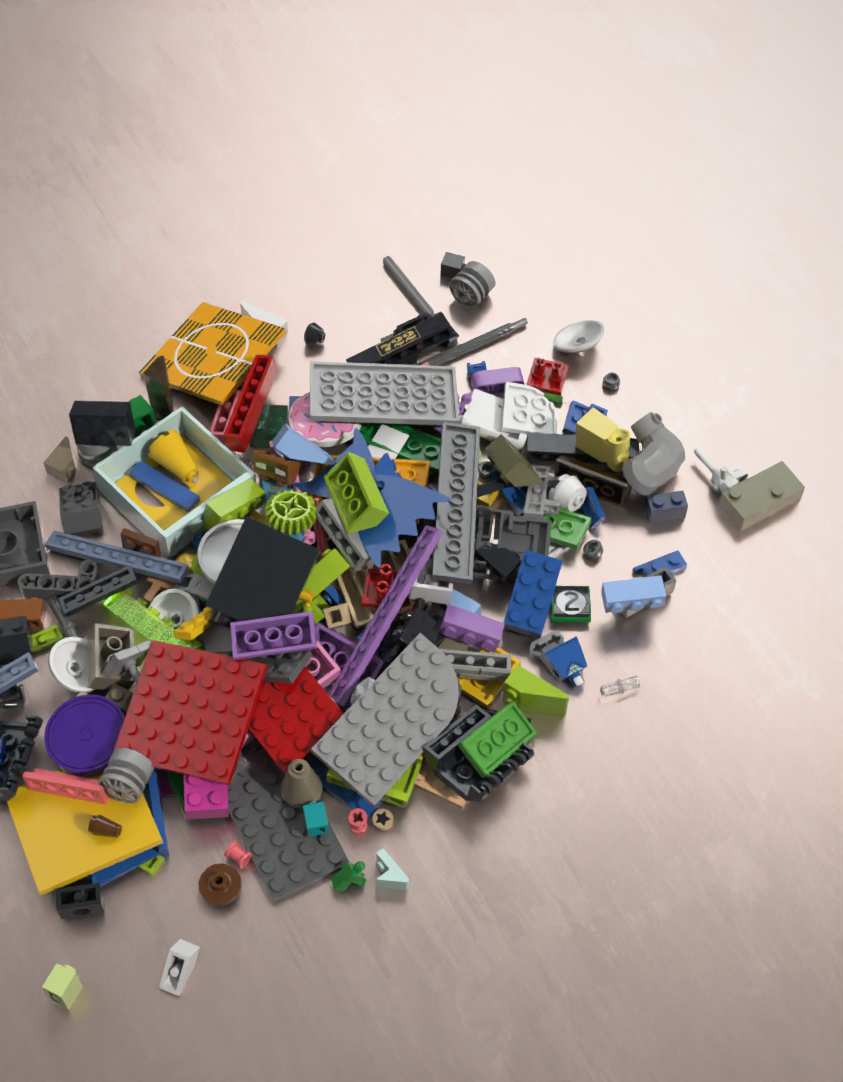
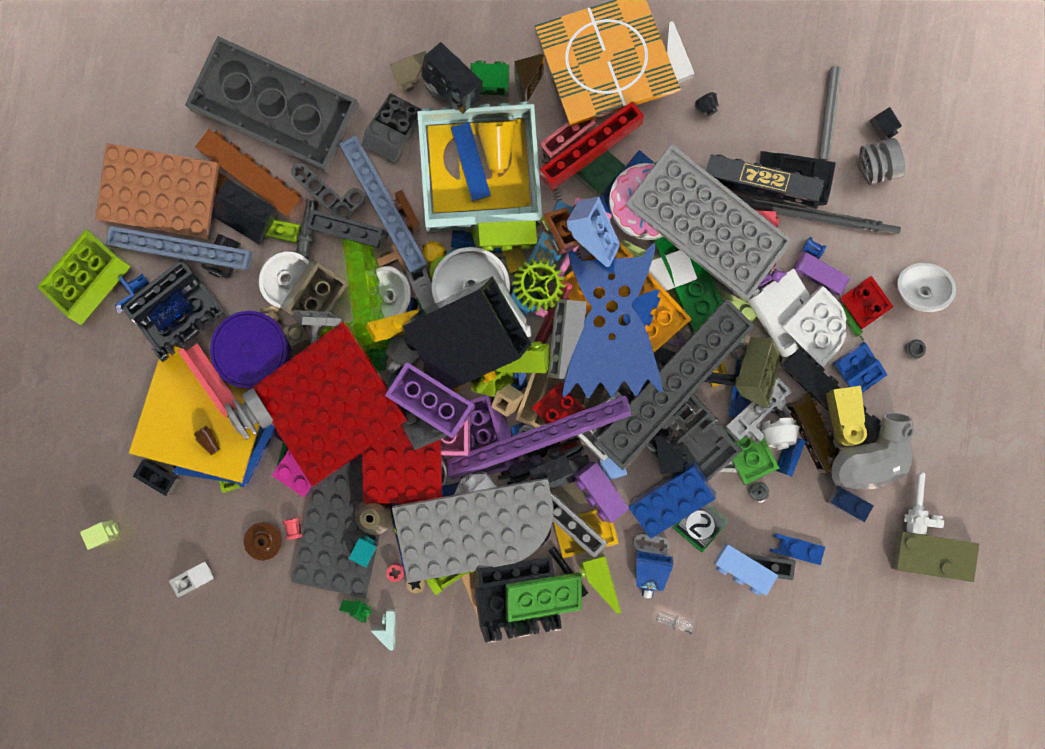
camera: 35 degrees right, 30 degrees up
lime slope [324,452,389,534] -> none

